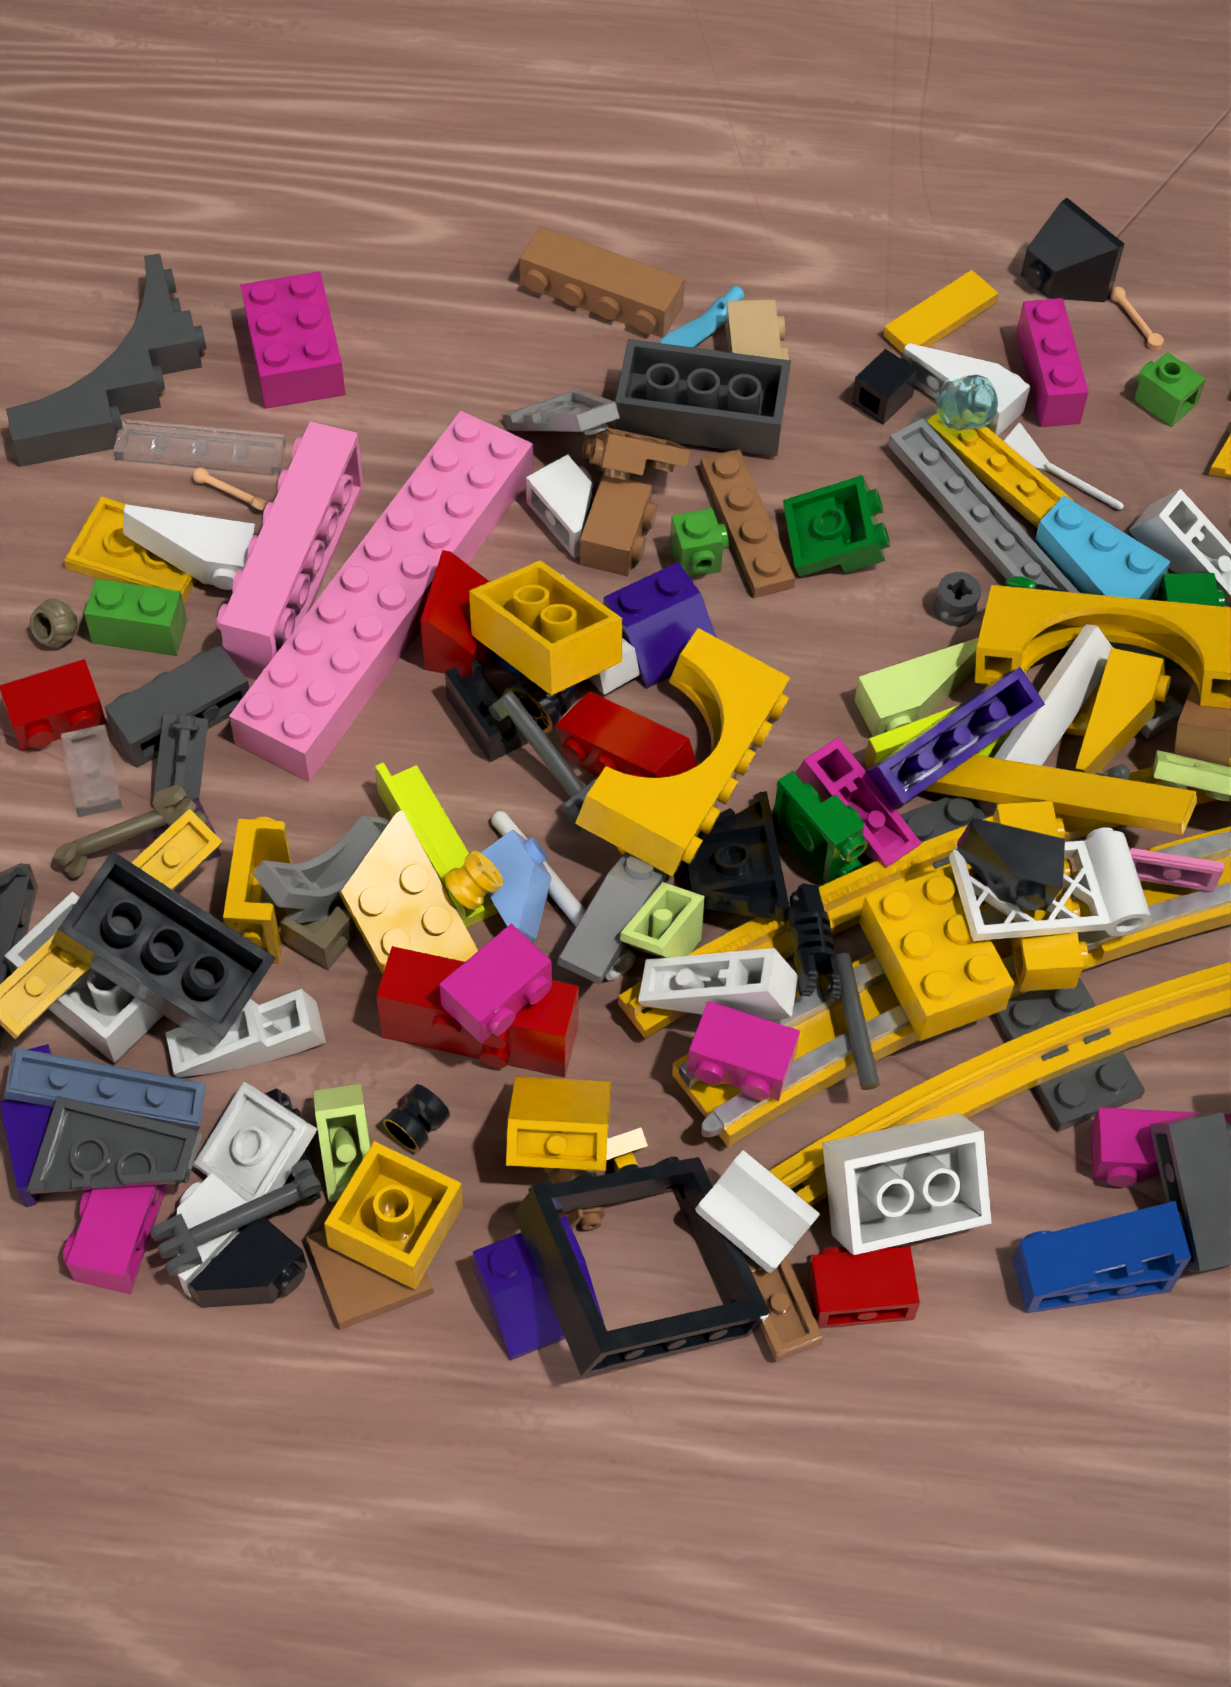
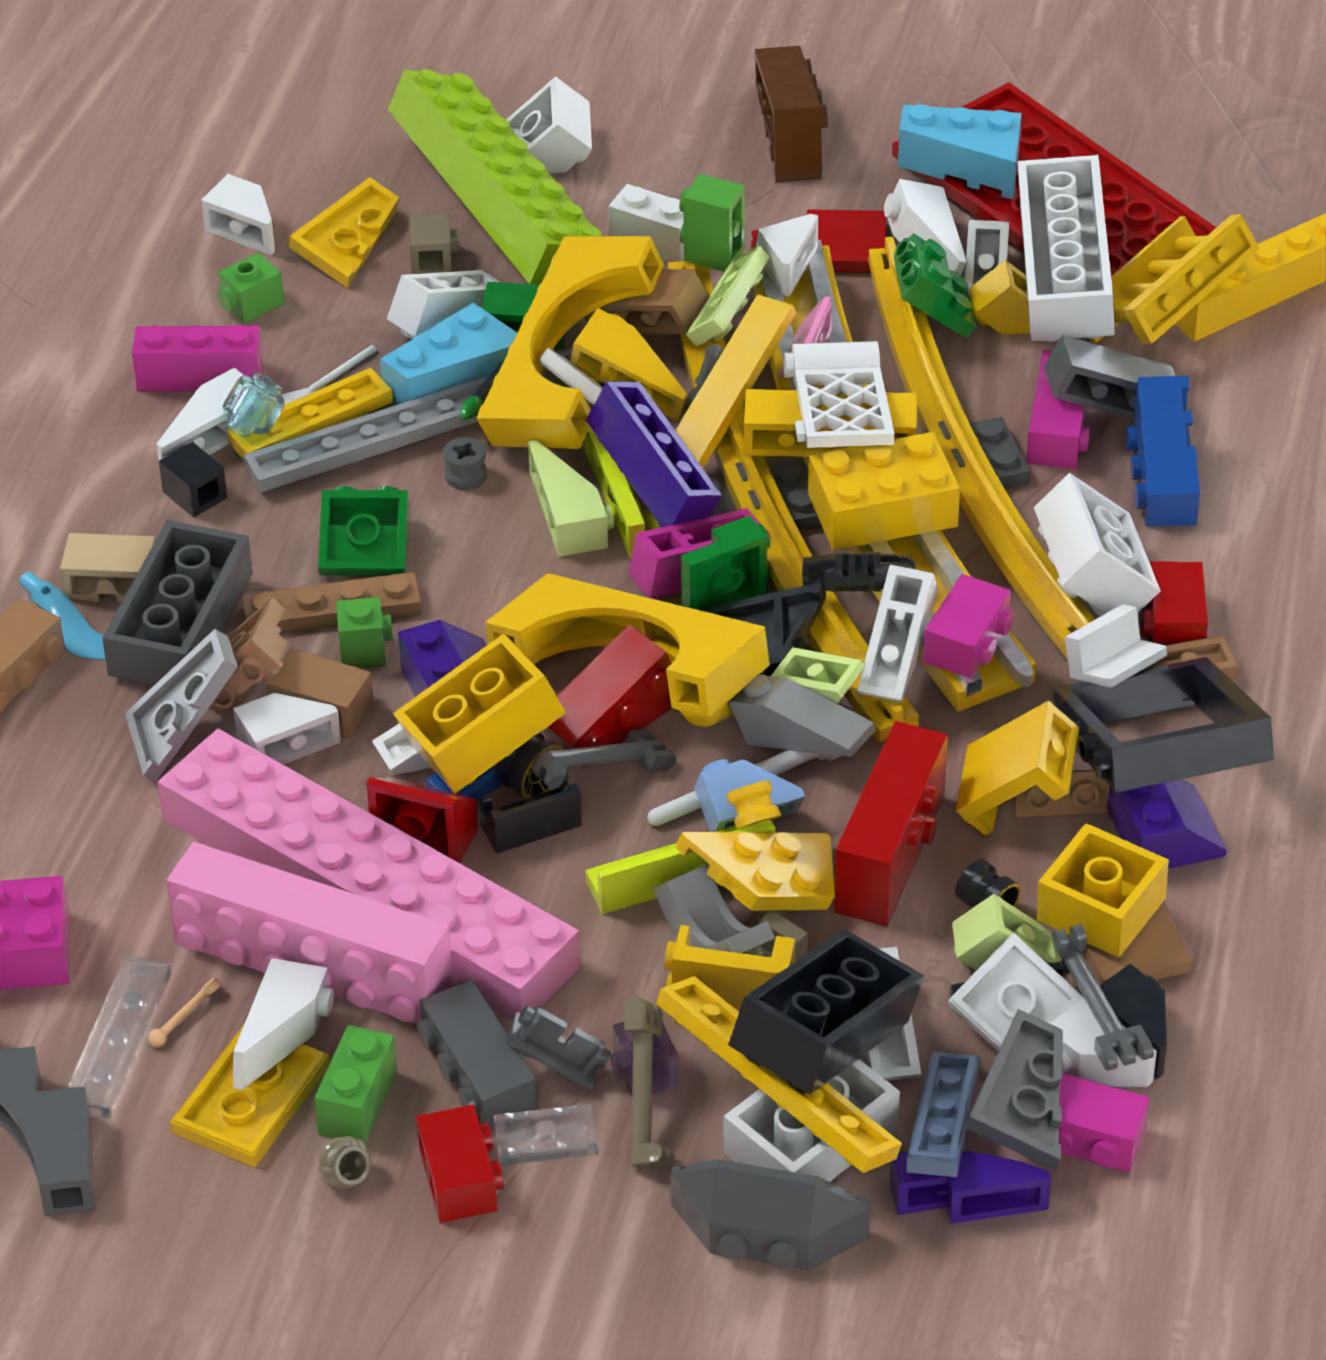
camera: 80 degrees left, 15 degrees down
dark pink brick [439,924,552,1044] -> none
dark grey bar [836,953,880,1090] -> none
yellow tile [883,270,999,353] -> none
black slope [957,818,1065,911] -> none
black slope [1021,198,1125,303] -> none
light nougat hinge [1110,287,1164,351] -> none

